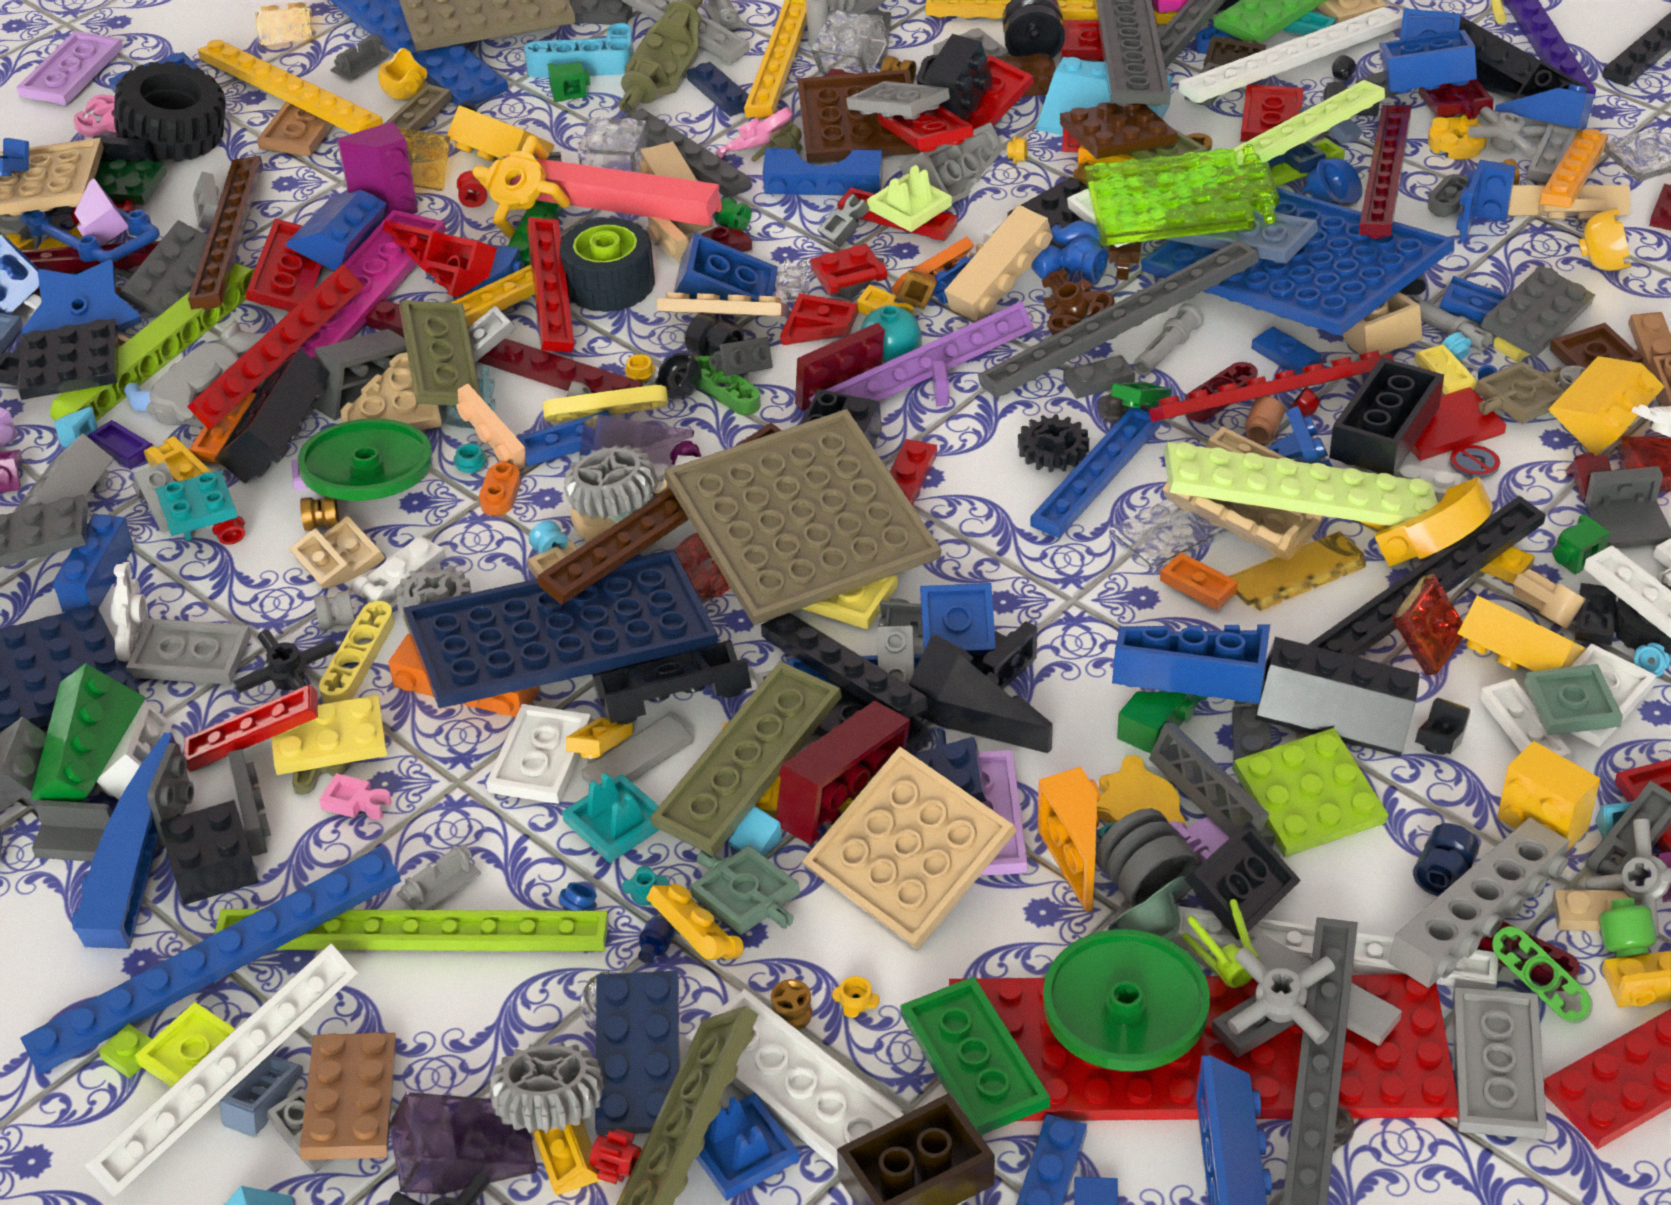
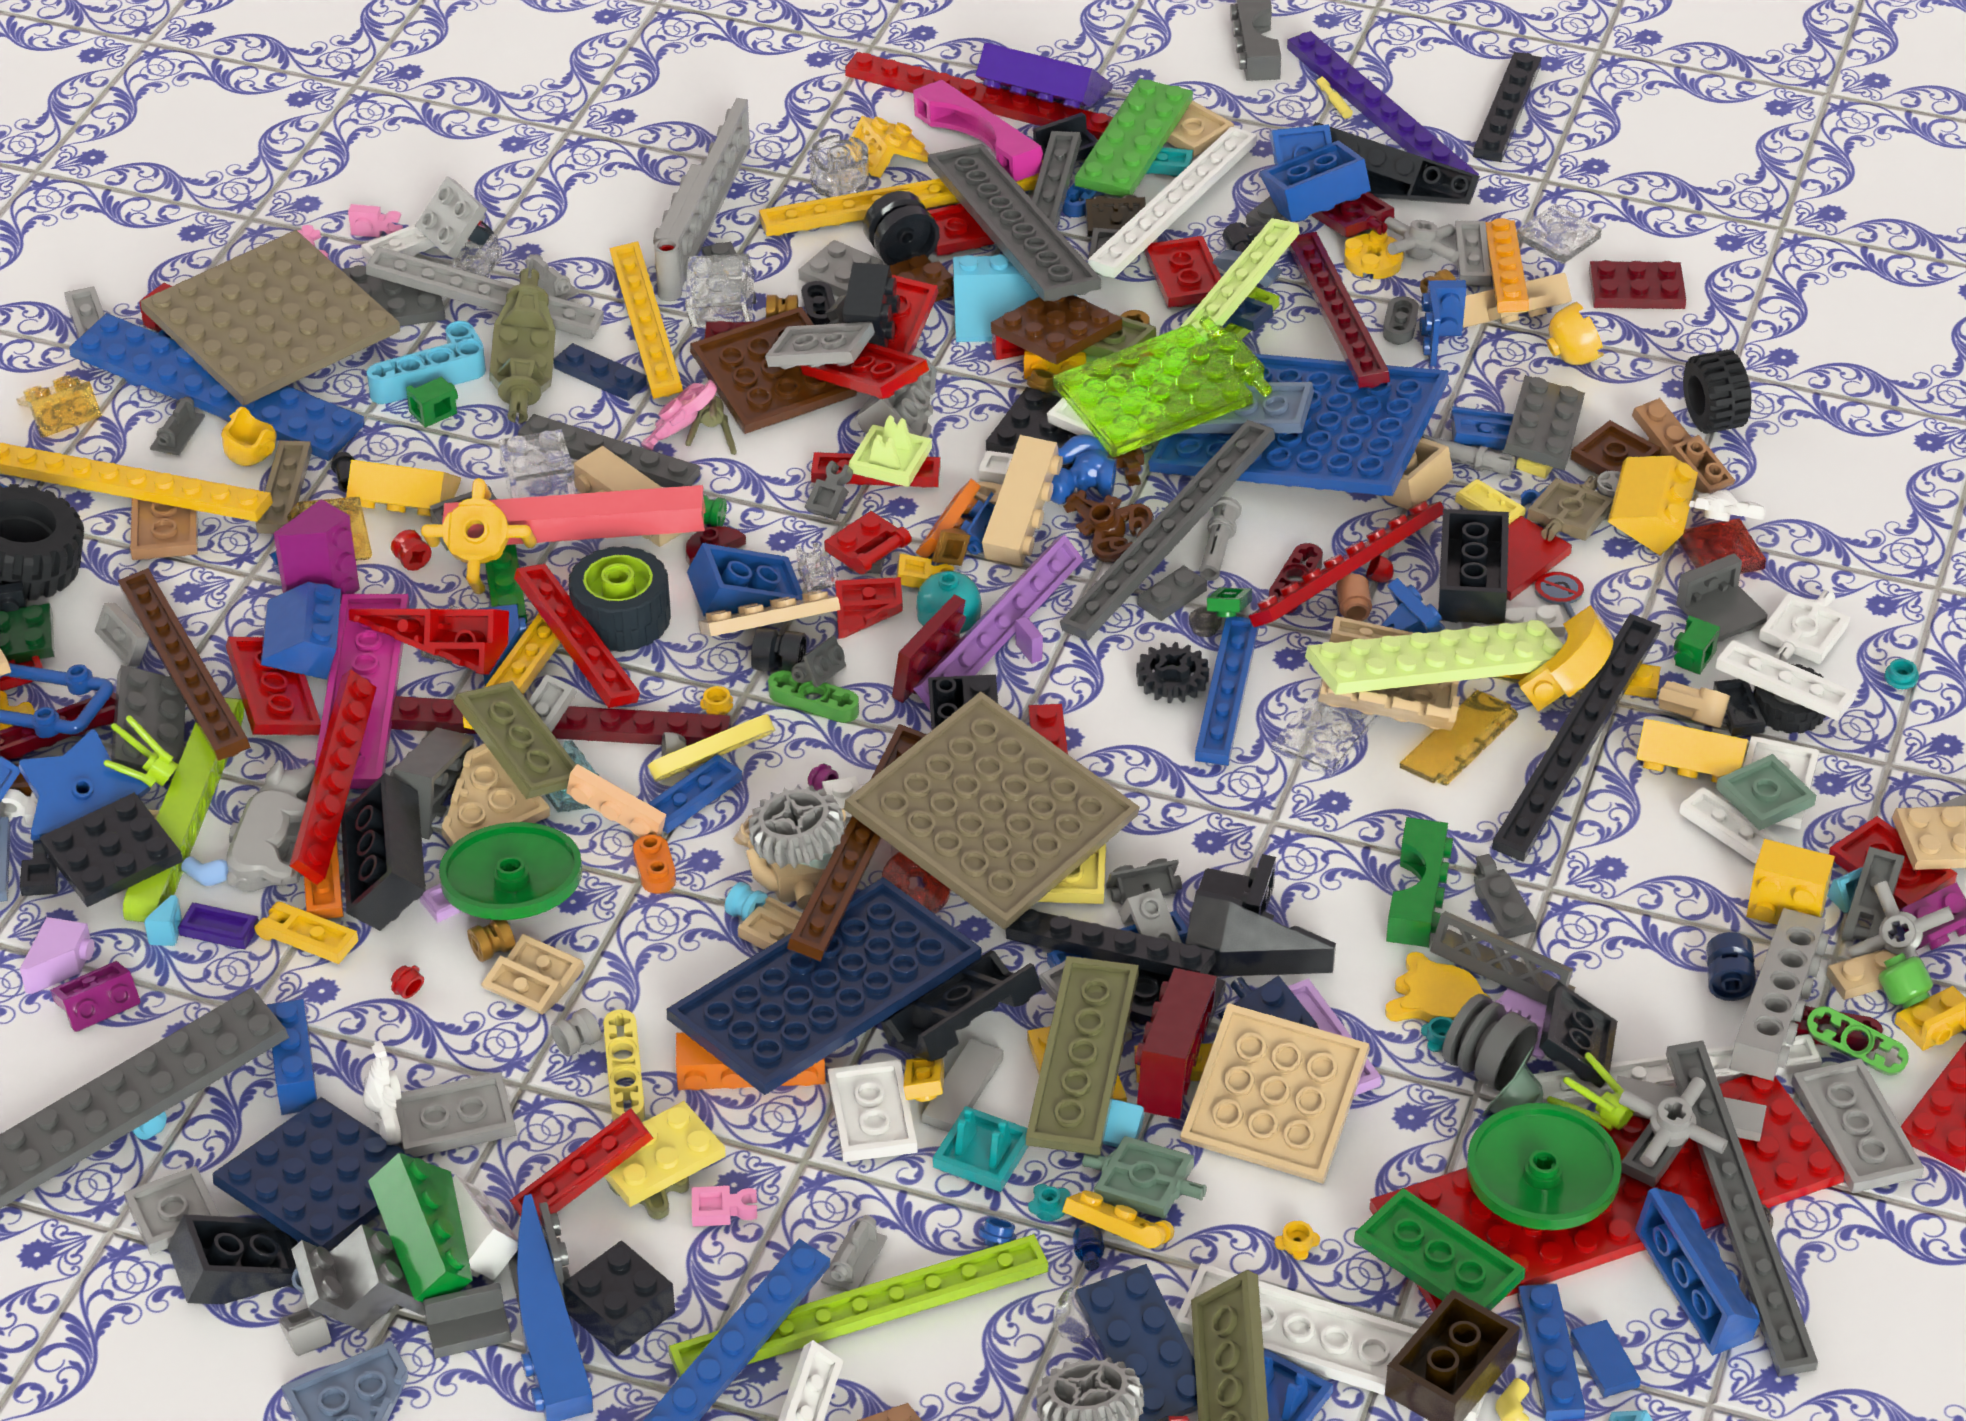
camera: 25 degrees left, 0 degrees up
light grey slope [14,433,114,512] -> none
lavender slope [74,179,129,246] -> none
light grey bracket [133,462,174,532] -> none
teal plate [155,470,238,541] -> none
dark grey plate [228,749,271,856] -> none
black bar [233,630,337,694] -> none
white plate [353,535,446,604] -> none
light grey gear [395,564,472,617] -> none
teal plate [453,443,487,473] -> none
clear purple slope [579,415,694,456] -> none
tan plate [647,216,688,264] -> none
black hair [655,352,702,399] -> none
blue arch [762,148,883,196] -> none
pearl gold wheel [770,979,812,1030] -> none
blue plate [920,583,996,655] -> none
yellow plate [1007,135,1028,164] -> none
light orange slope [1037,766,1100,912] -> none
blue wedge [1112,624,1271,704] -> none
orange plate [1160,552,1238,610] -> none
lime plate [1232,728,1388,857] -> none
blue plate [1251,326,1321,375] -> none
slope [1255,636,1420,756] -> none
blue piece [1302,158,1362,204] -> none
black hinge [1332,55,1356,81] -> none
clear red plate [1391,574,1463,676] -> none
black bracket [1415,698,1471,755] -> none
medium azure plate [1441,332,1472,361] -> none
blue slope [1495,84,1595,129] -> none
dark red bracket [1565,453,1612,502] -> none
medium azure plate [1634,643,1670,678] -> none
none -> lime plant [103,715,179,787]

